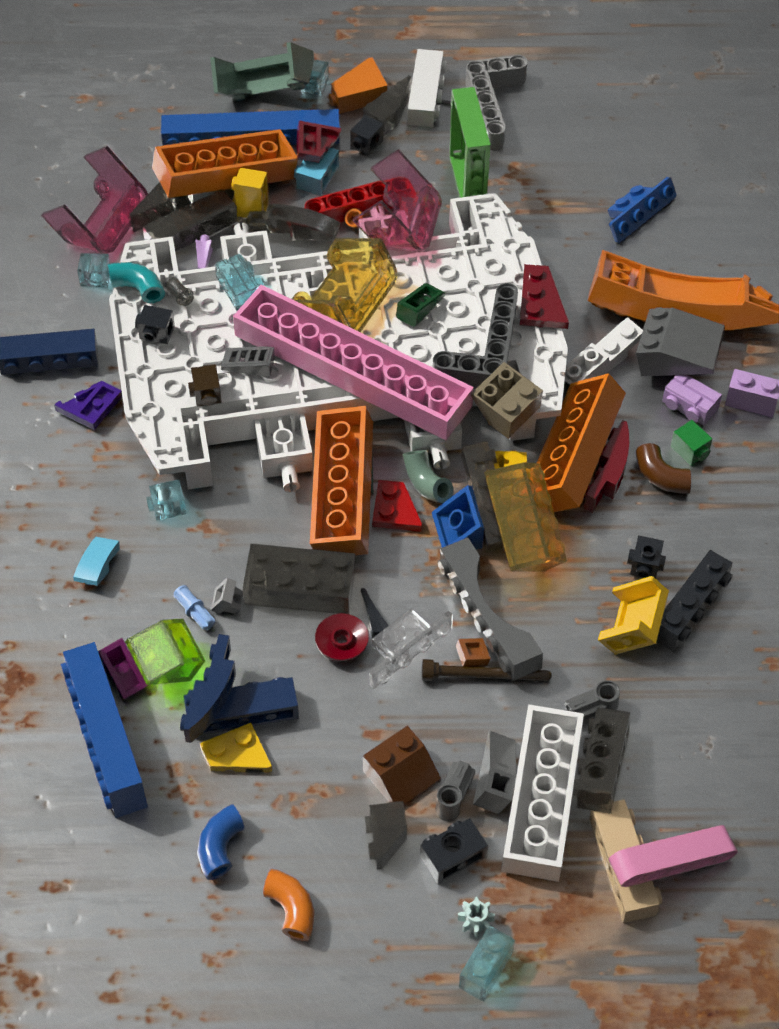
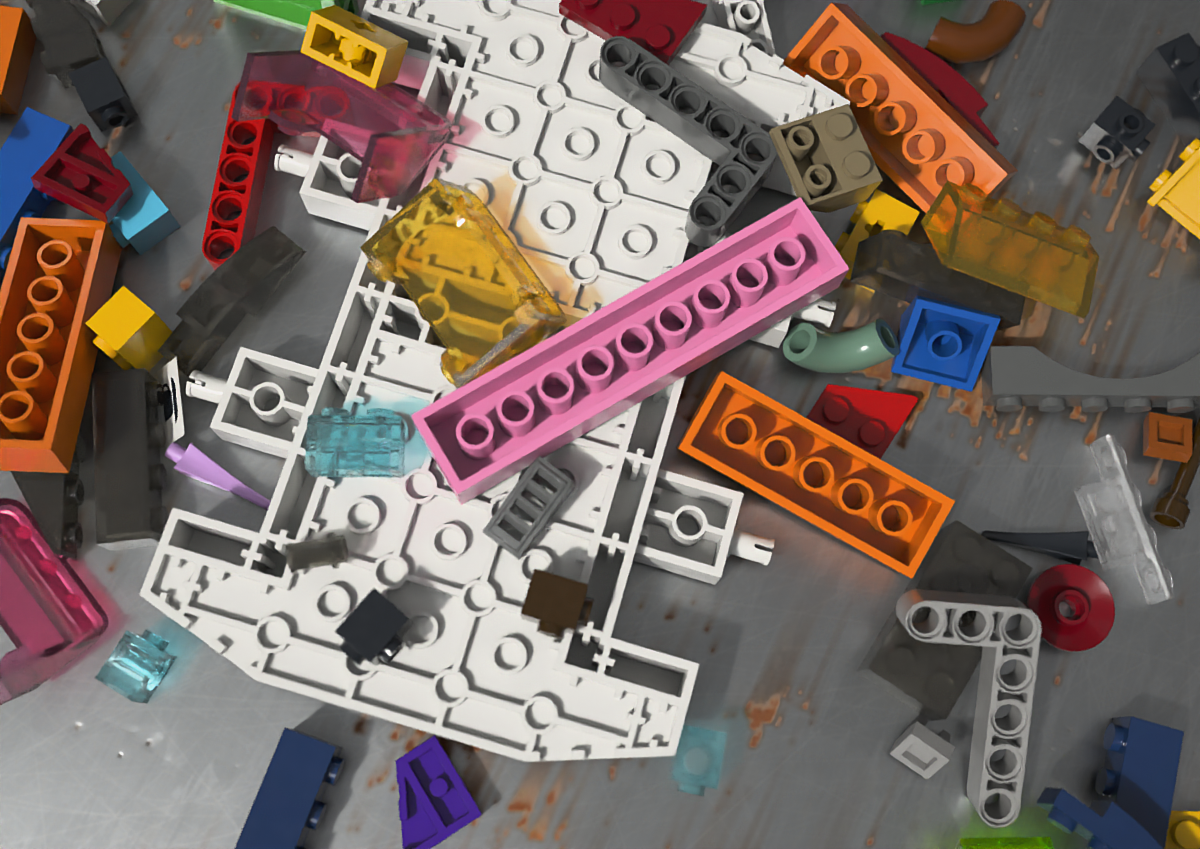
camera: 70 degrees left, 20 degrees up
teal cylinder [107,262,165,304] -> none
light blue axle [173,585,215,631] -> none
orange hinge [345,209,364,228] -> none
dark green slope [396,282,445,327] -> none
none -> yellow brick [300,5,409,89]
none -> light grey beam [896,589,1041,828]

